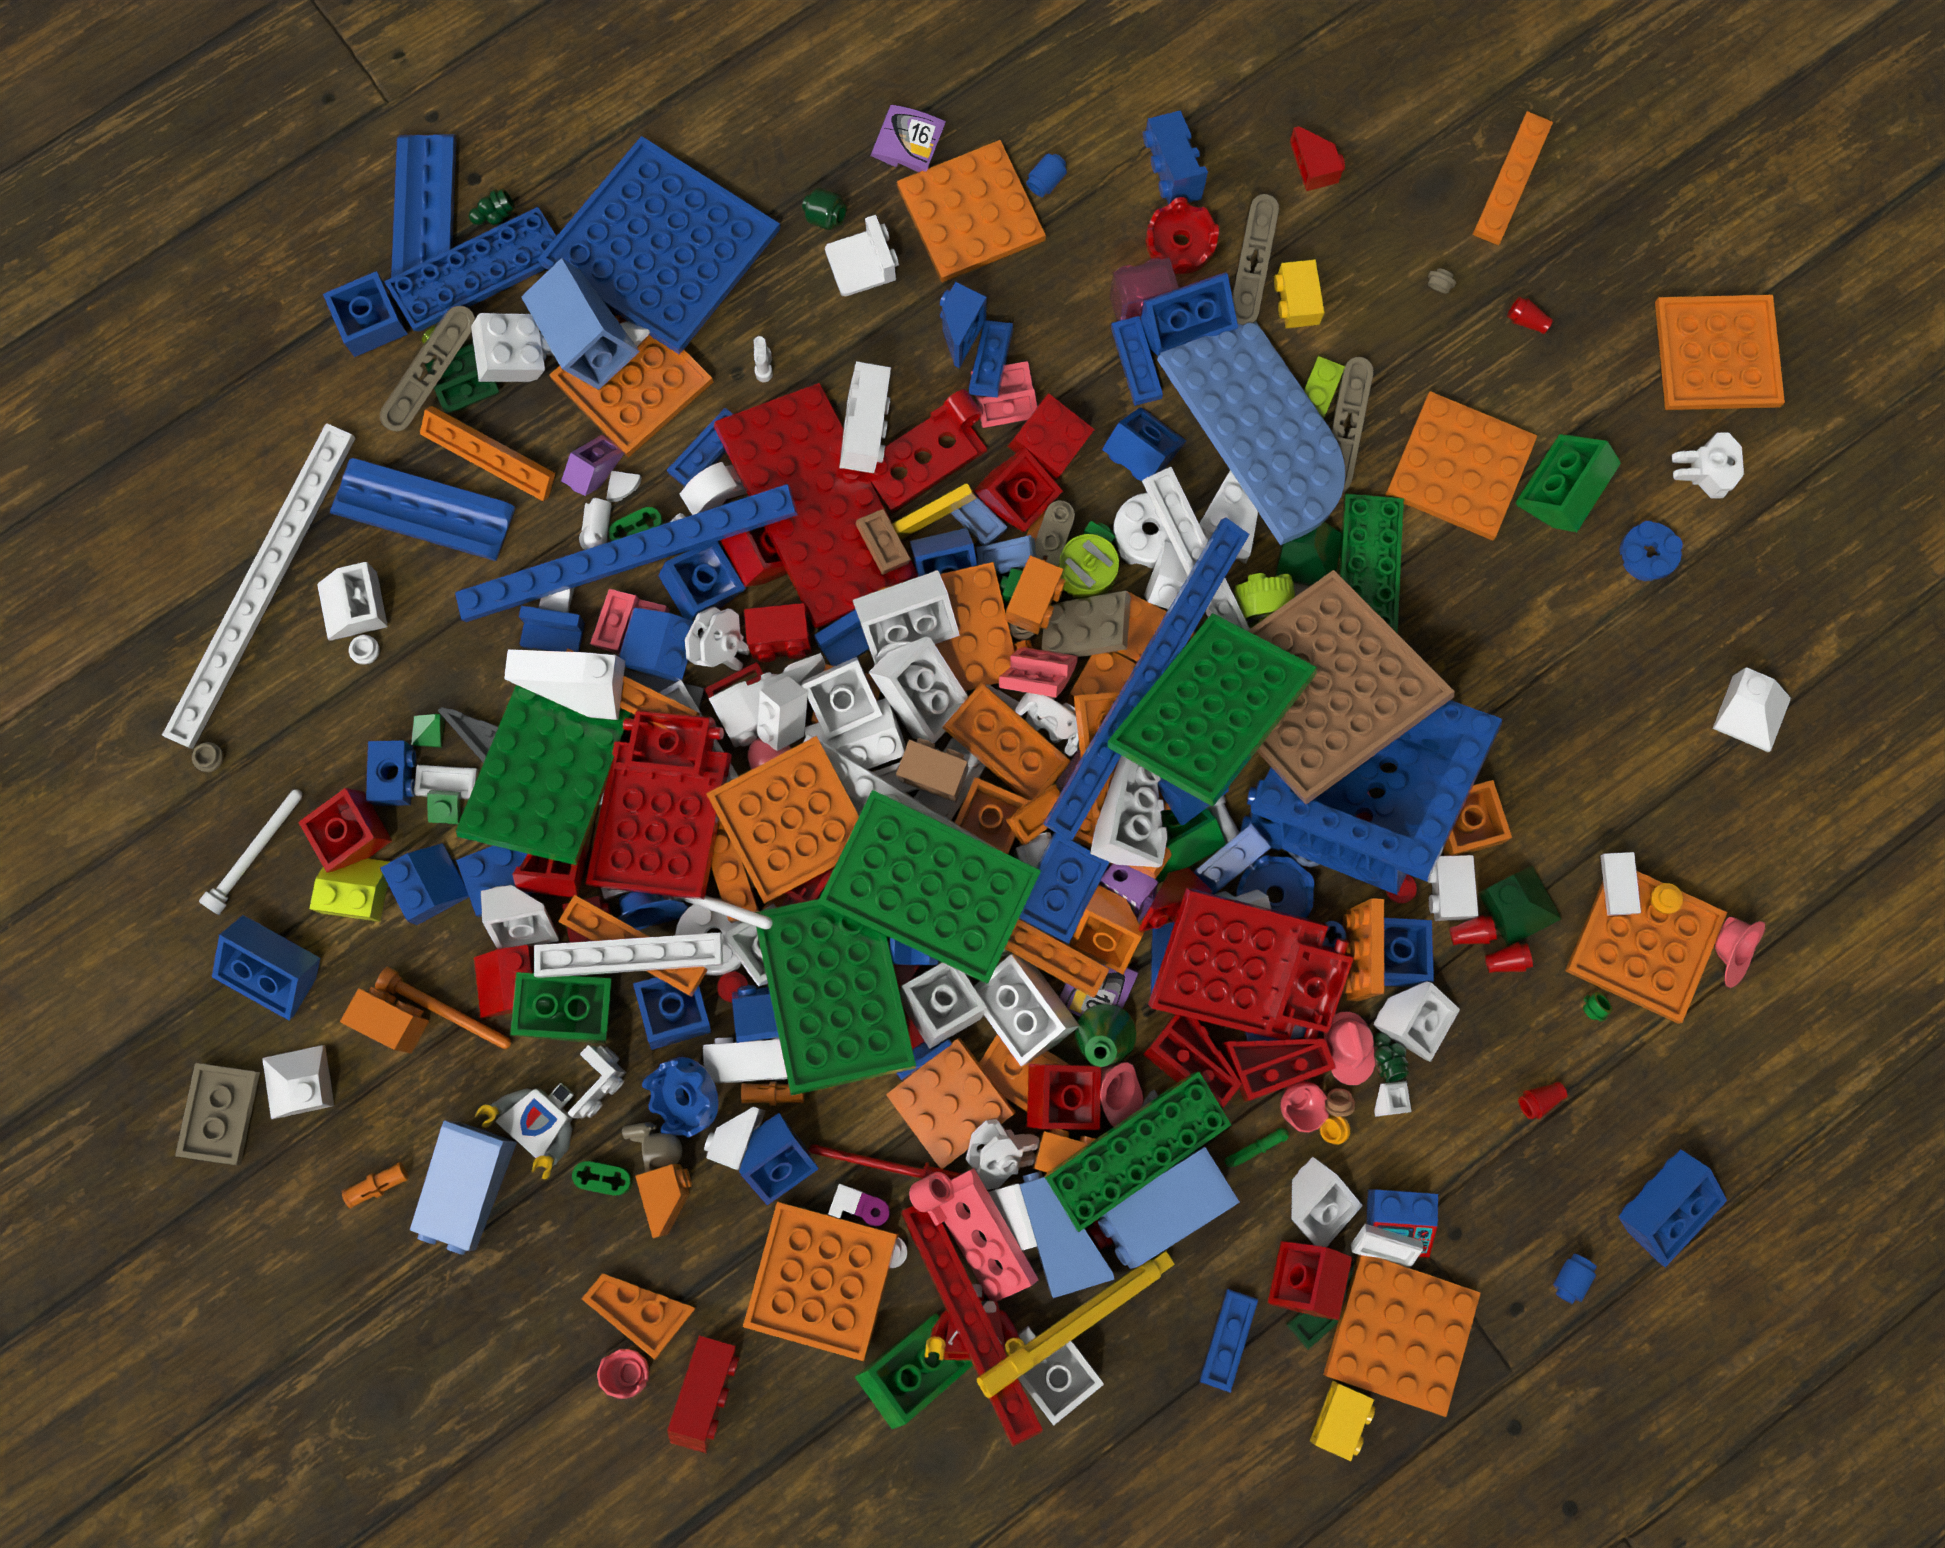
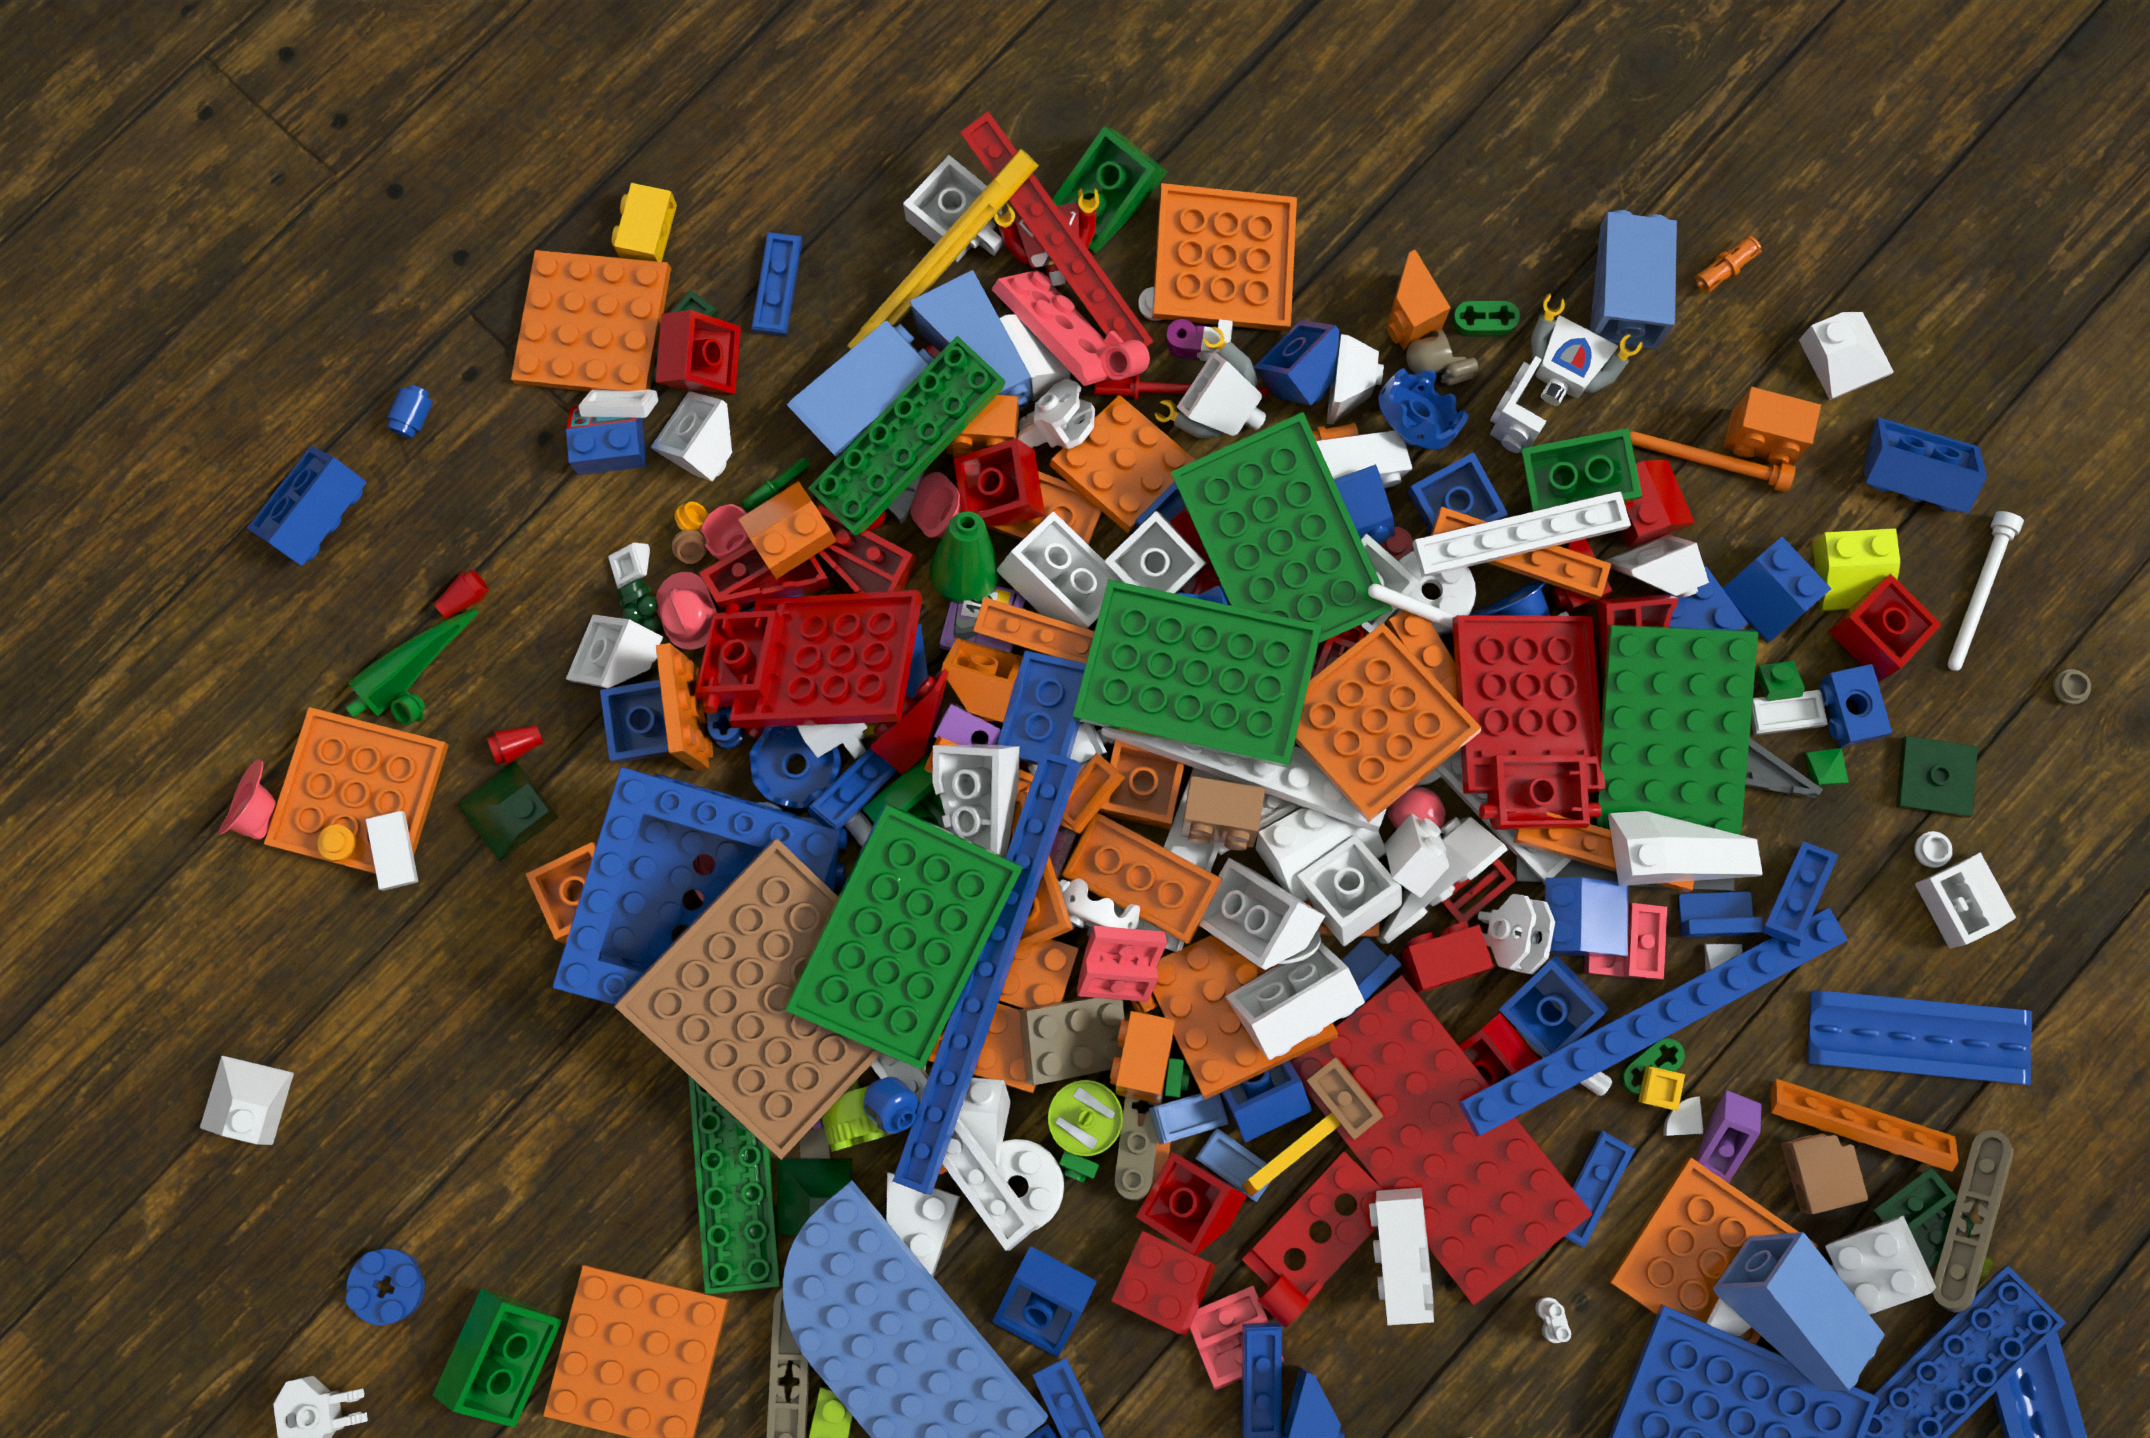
camera: 170 degrees right, 0 degrees up
white plate [162,423,355,749] -> none
dark tan plate [175,1063,260,1165] -> none
blue brick [323,271,408,357] -> none
white piece [579,498,611,550] -> none
orange wing [582,1273,696,1360] -> none
coral hair [597,1349,650,1399] -> none
red wedge [667,1336,740,1454] -> none
white brick [680,462,747,515] -> none
white brick [1428,855,1478,921] -> none
red cone [1449,914,1497,946] -> none
none -> green piece [345,608,478,718]
none -> orange slope [738,481,837,579]
none -> blue head [863,1077,920,1134]
none -> white torso [1155,327,1266,438]
none -> yellow tile [1638,1066,1685,1111]
none -> blue plate [1763,841,1839,947]
none -> medium nougat piece [1781,1133,1868,1214]
none -> dark green plate [1896,736,1978,818]

